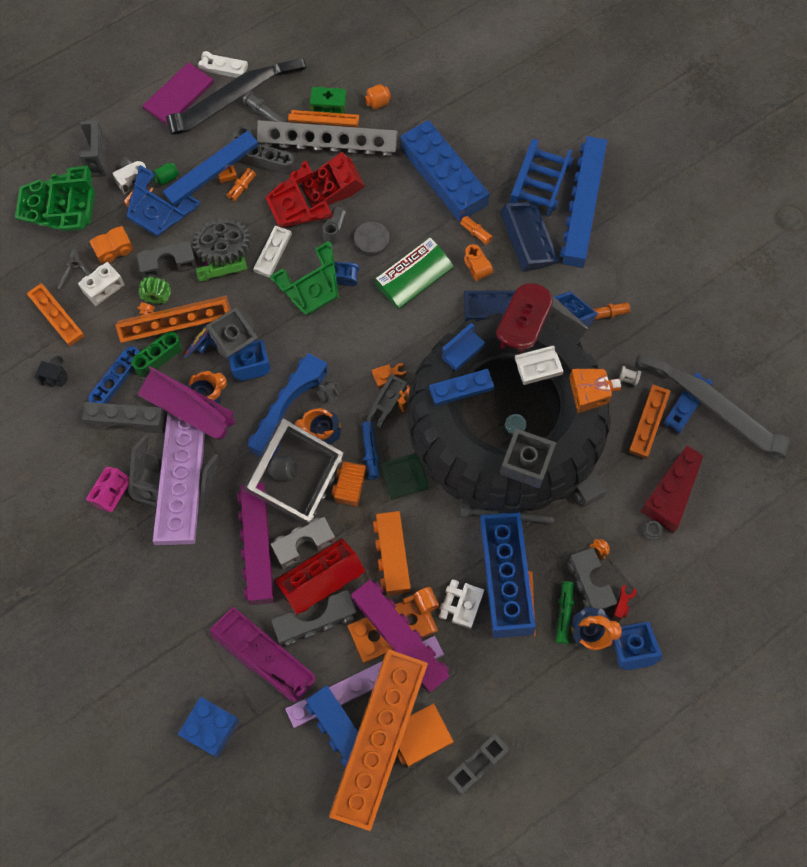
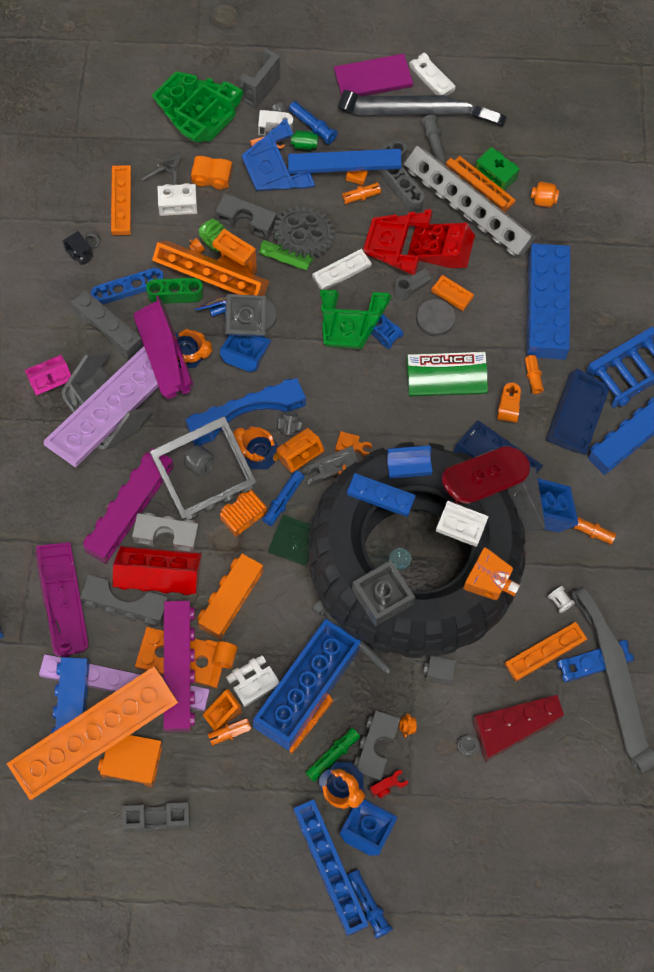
camera: 35 degrees right, 0 degrees up
none -> orange slope [202,689,242,731]
none -> orange axle [208,719,251,746]
none -> orange panel [212,229,257,275]
none -> orange brick [276,428,325,473]
none -> blue pin [288,101,338,145]
none -> blue brick [294,800,369,937]
none -> blue pin [347,870,393,939]
none -> orange plate [431,275,474,311]

